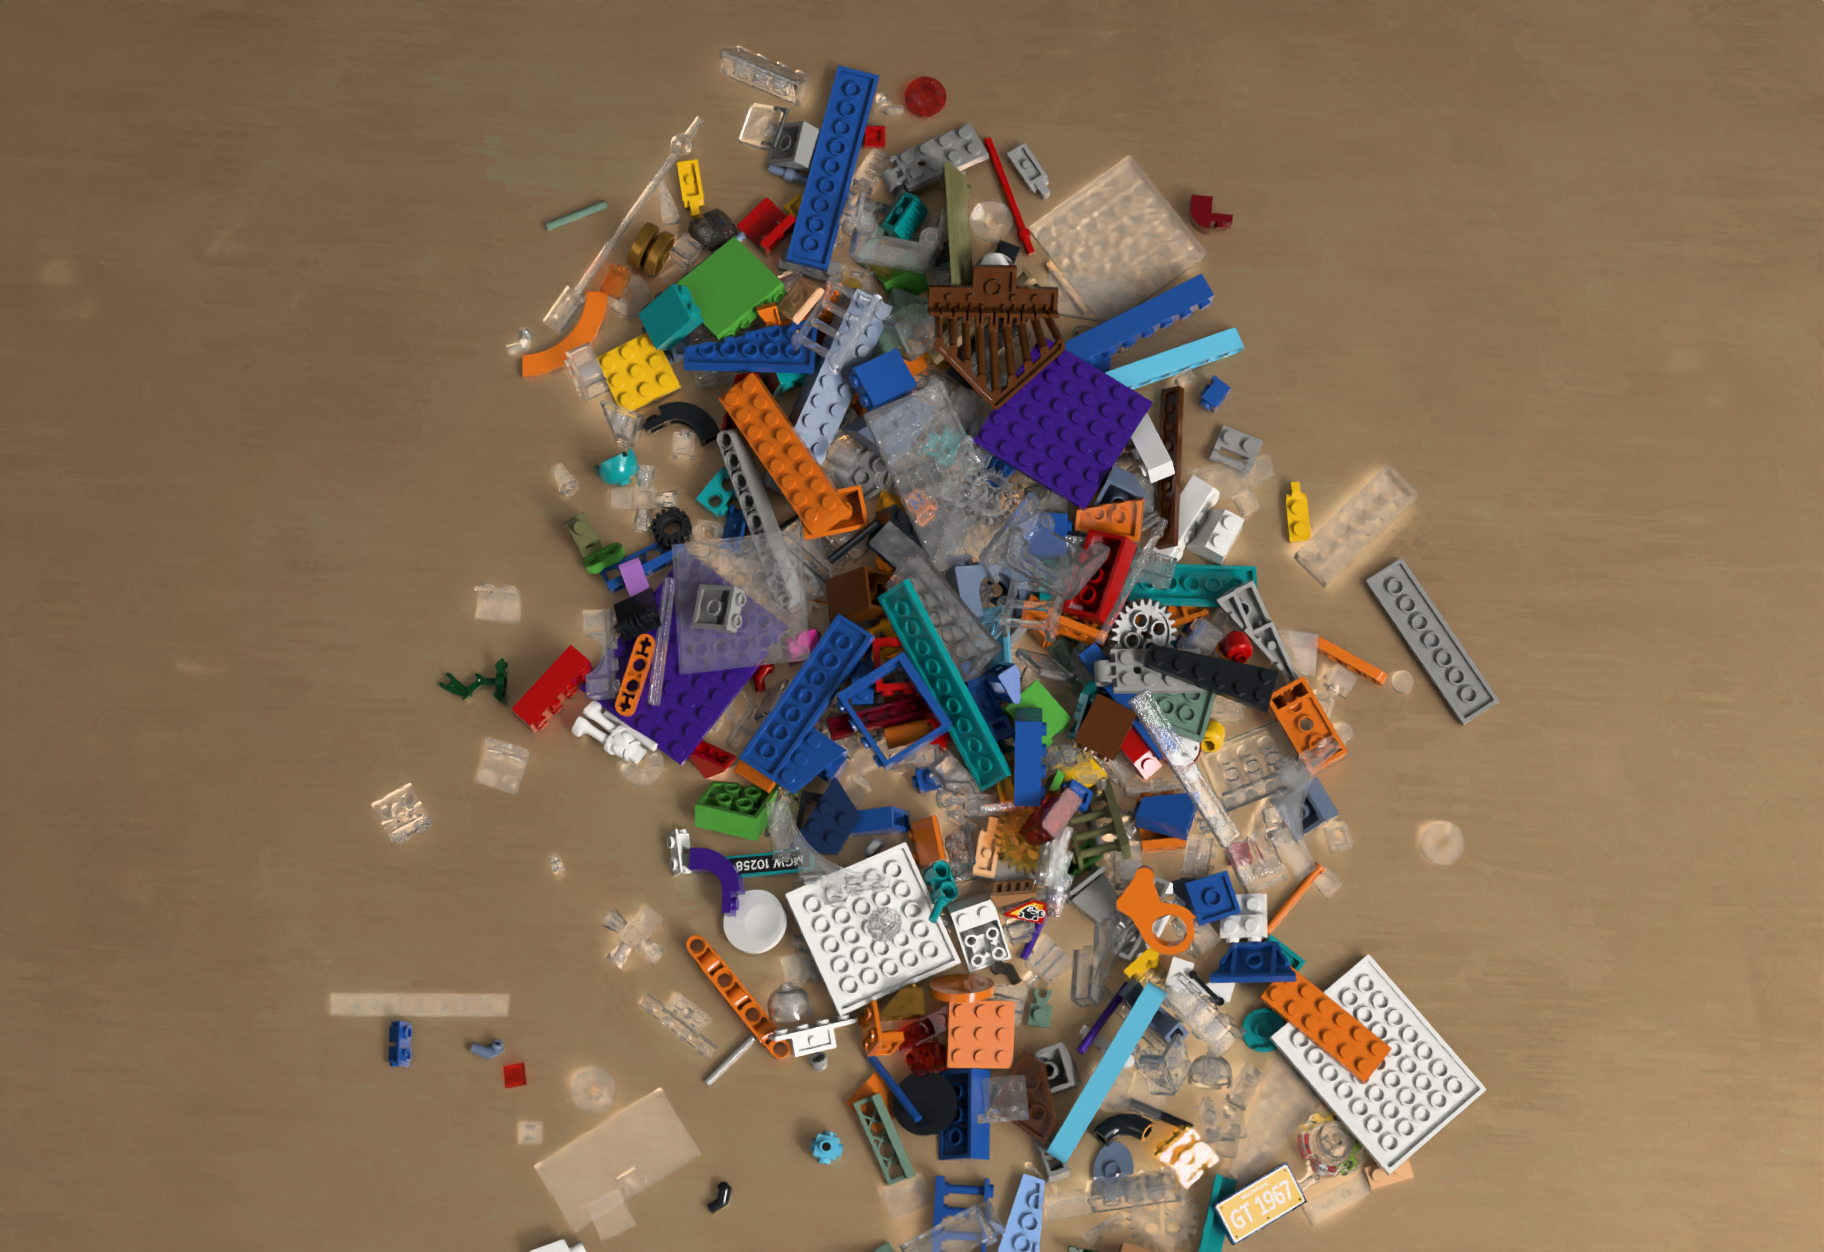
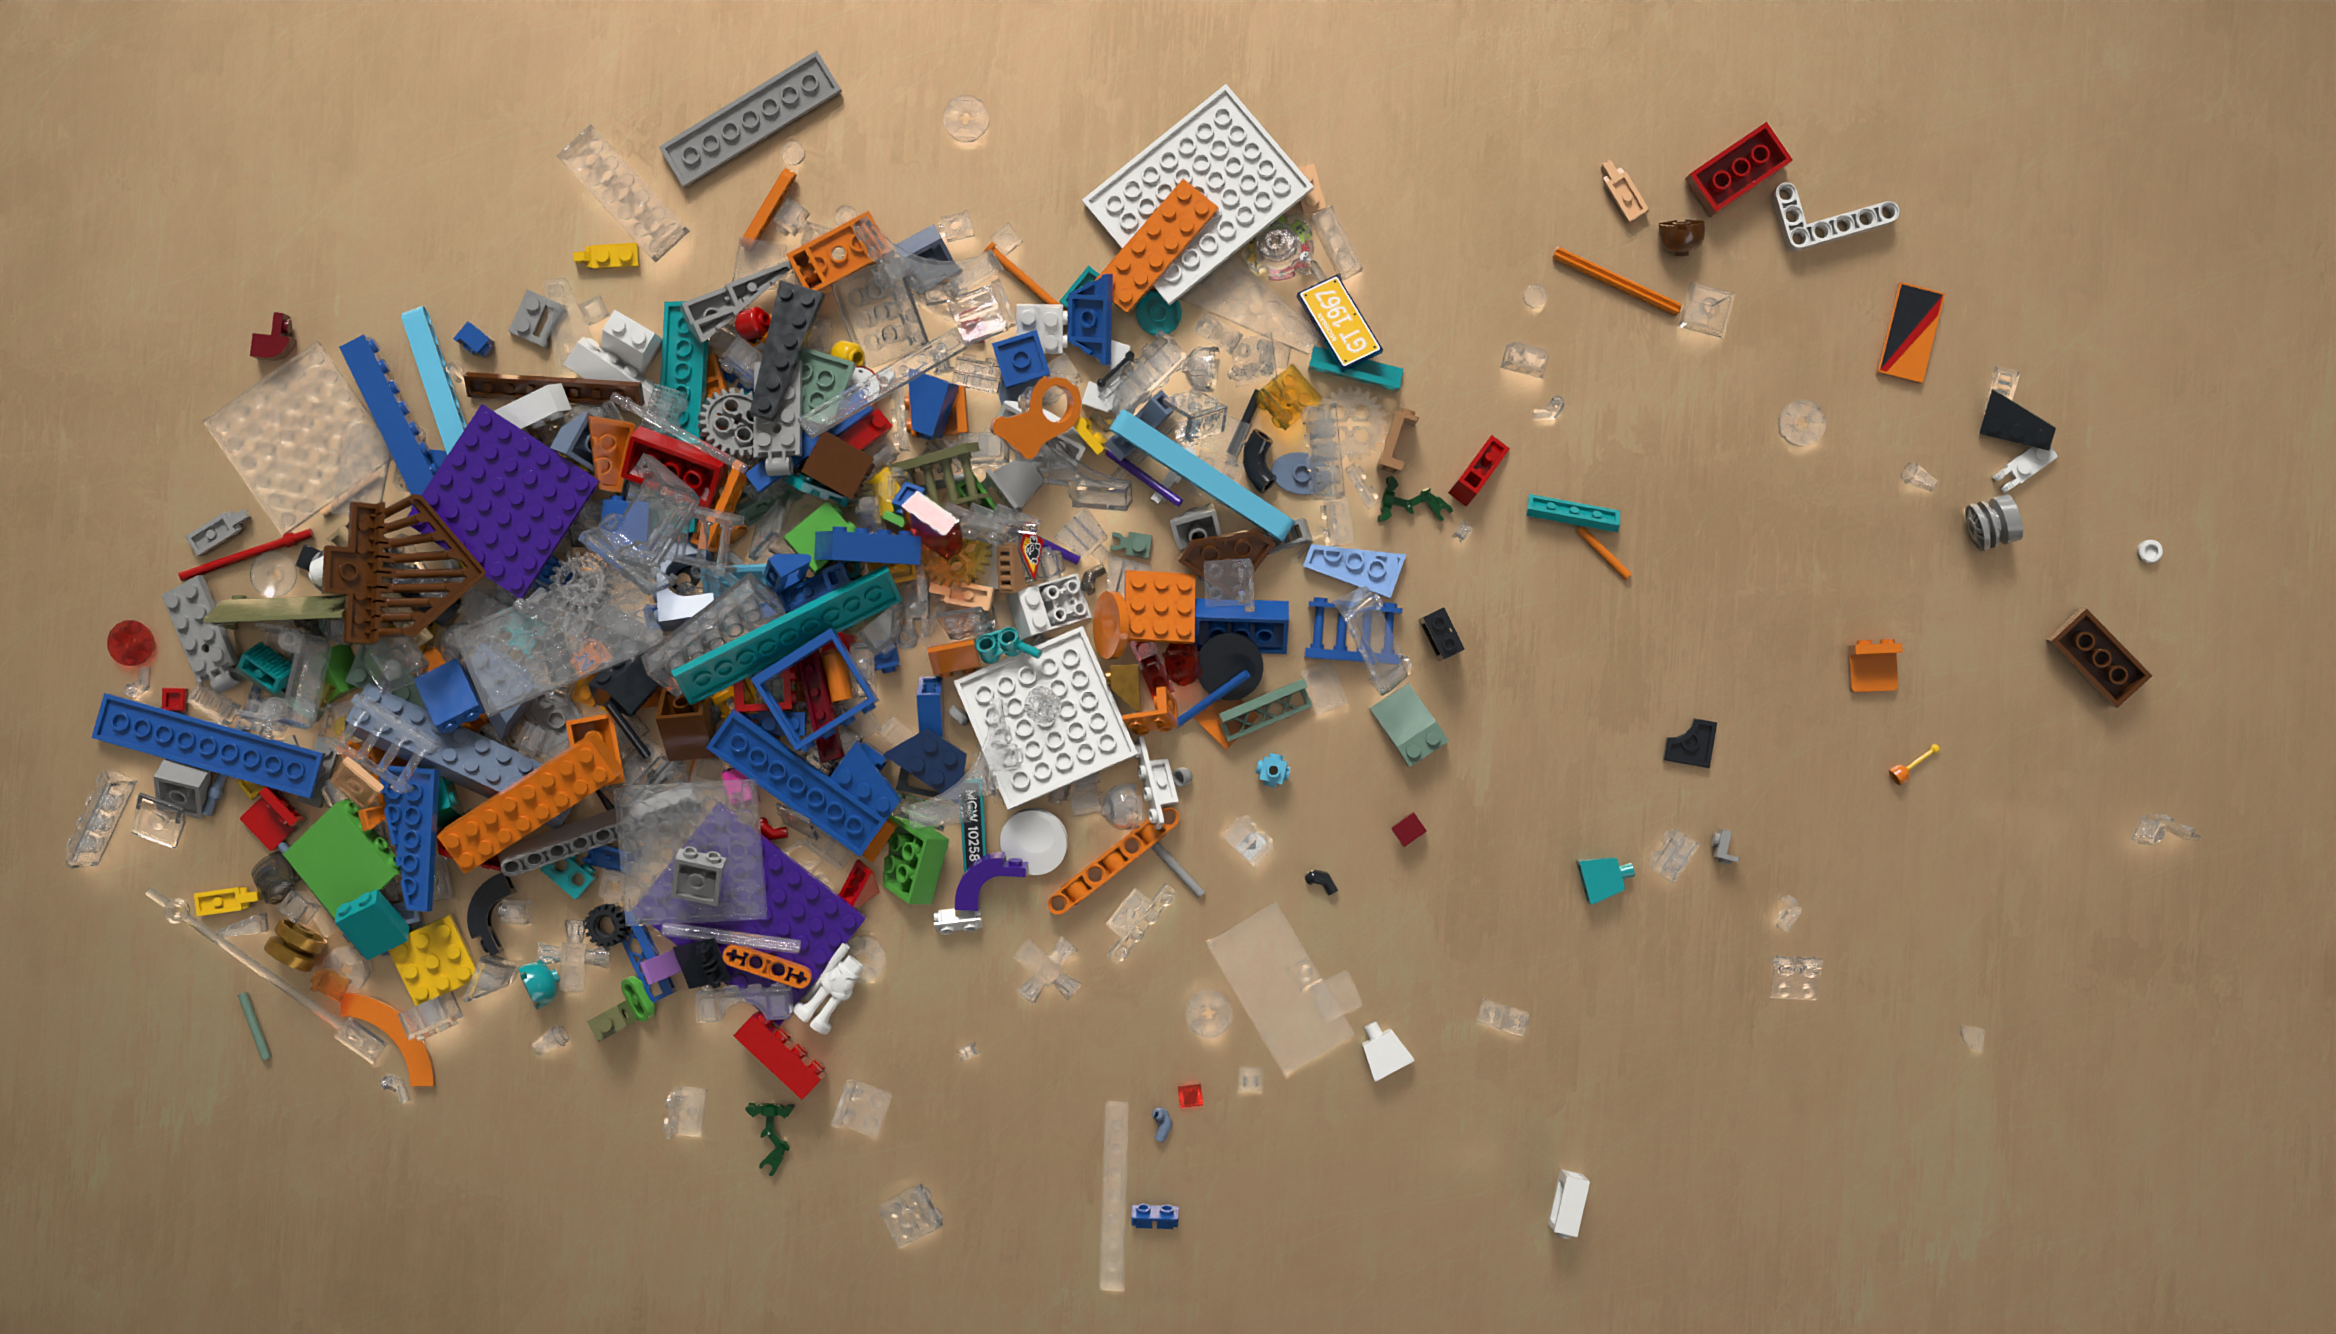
camera: 85 degrees left, 10 degrees up
none -> clear brick [1221,815,1274,868]

